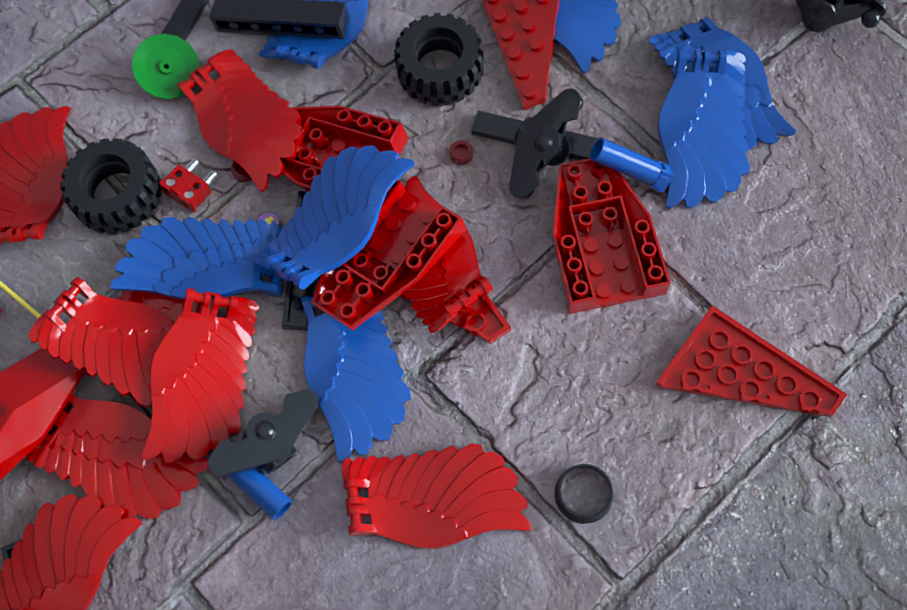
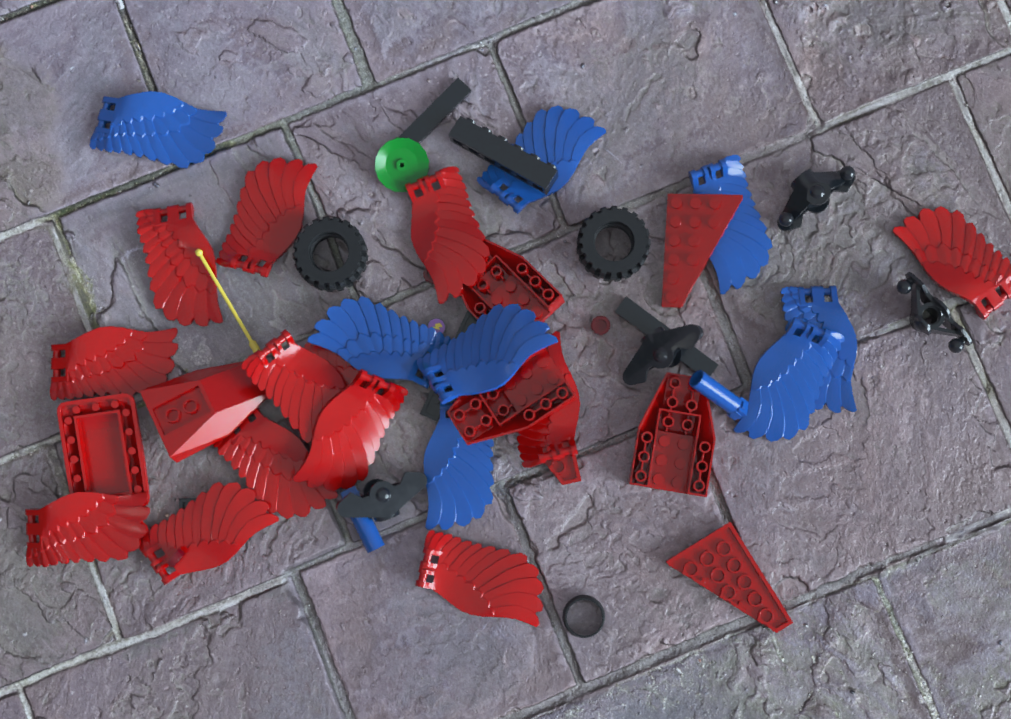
camera: 20 degrees right, 15 degrees up
red piece [159,159,218,213] -> none

